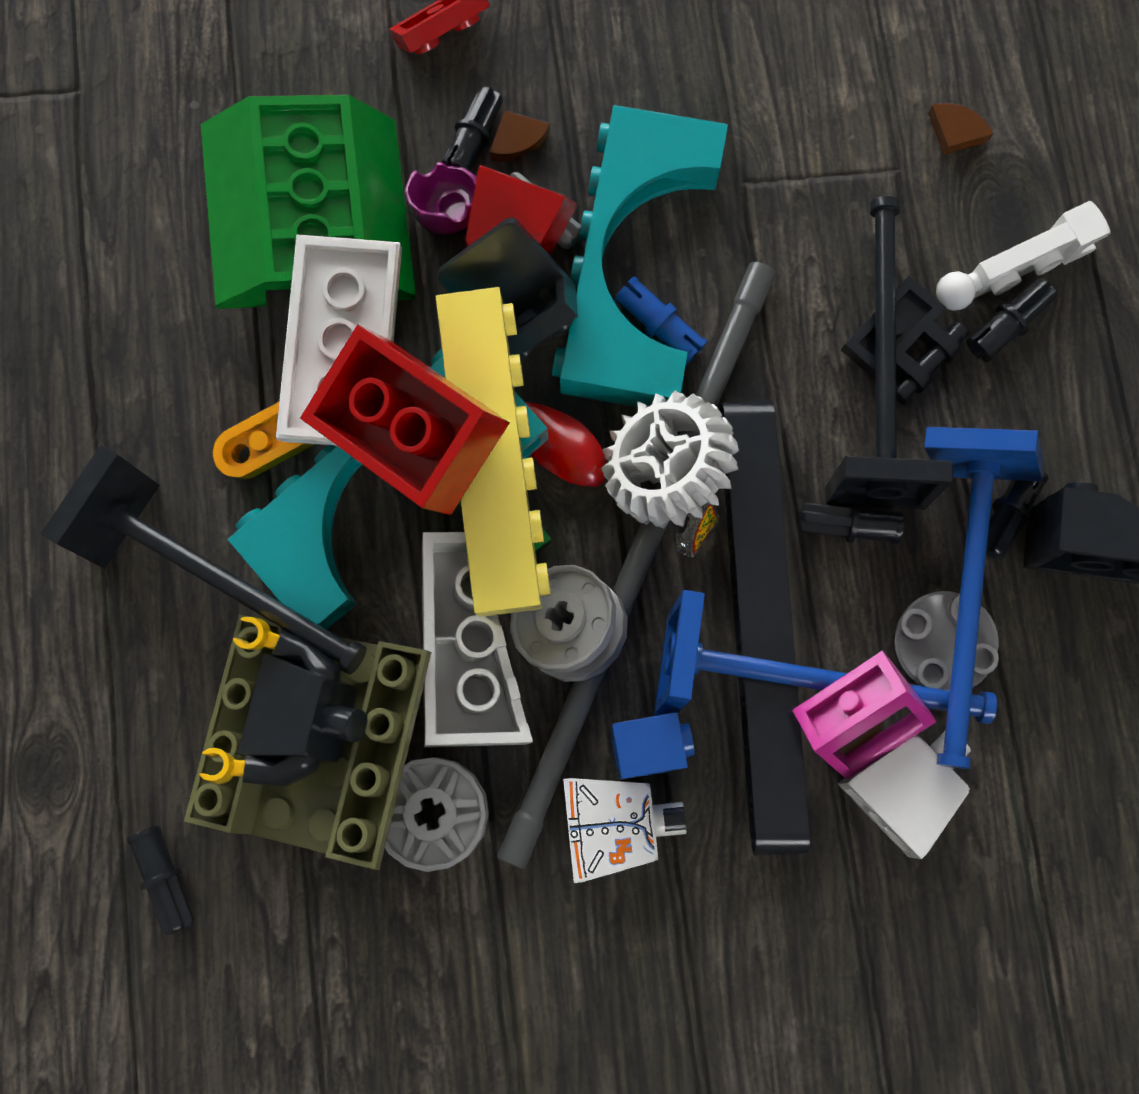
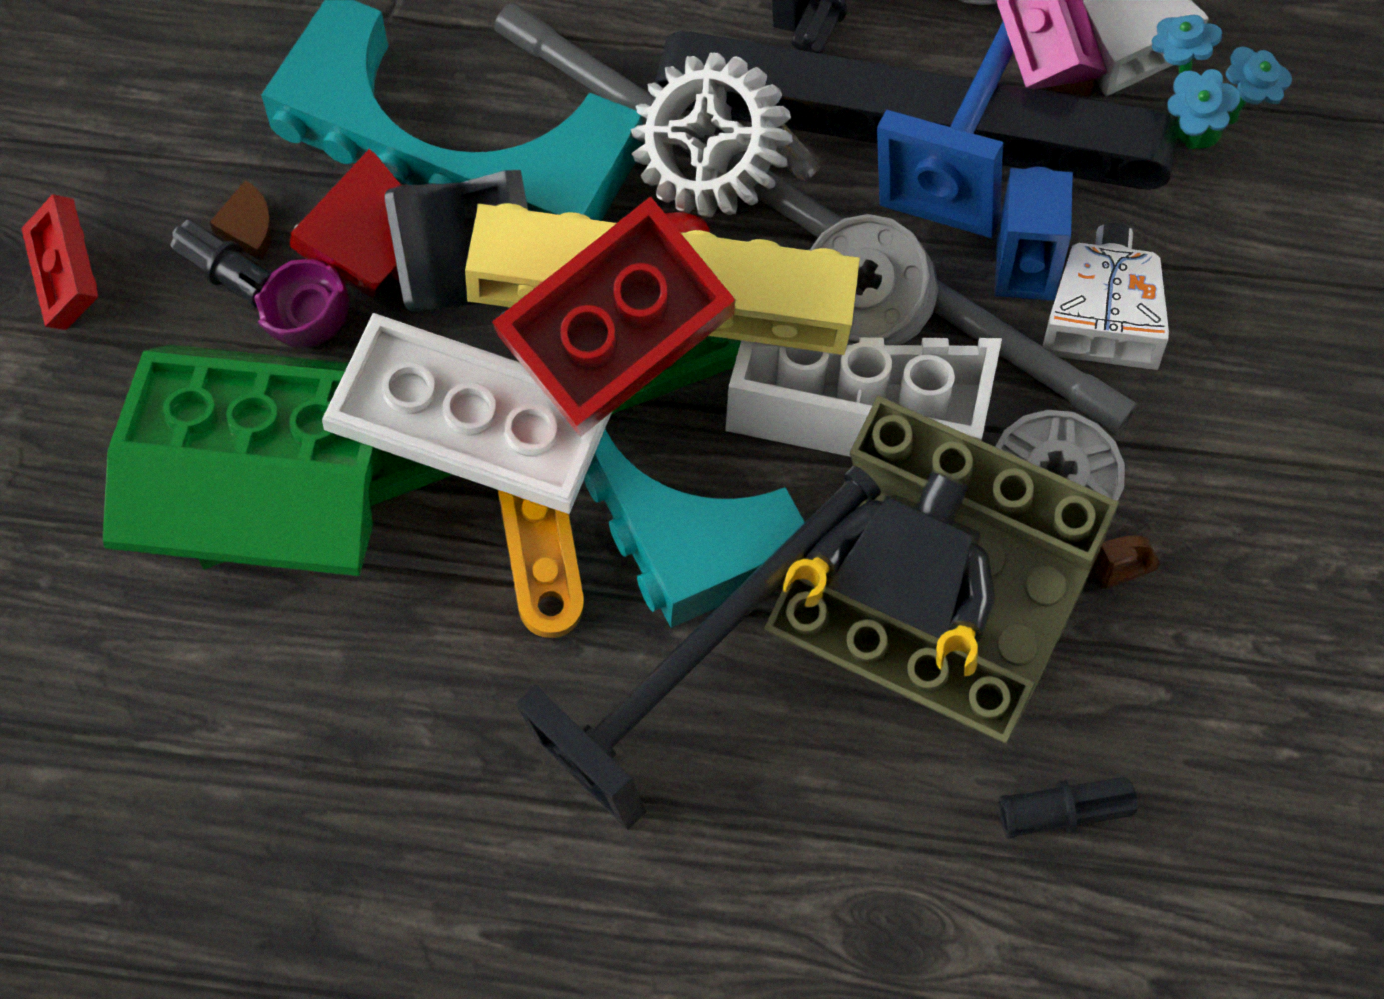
camera: 75 degrees left, 15 degrees down
blue pin [614,276,708,365] -> none
none -> reddish brown tile [1092,535,1160,589]
none -> dark azure plant [1152,15,1292,149]

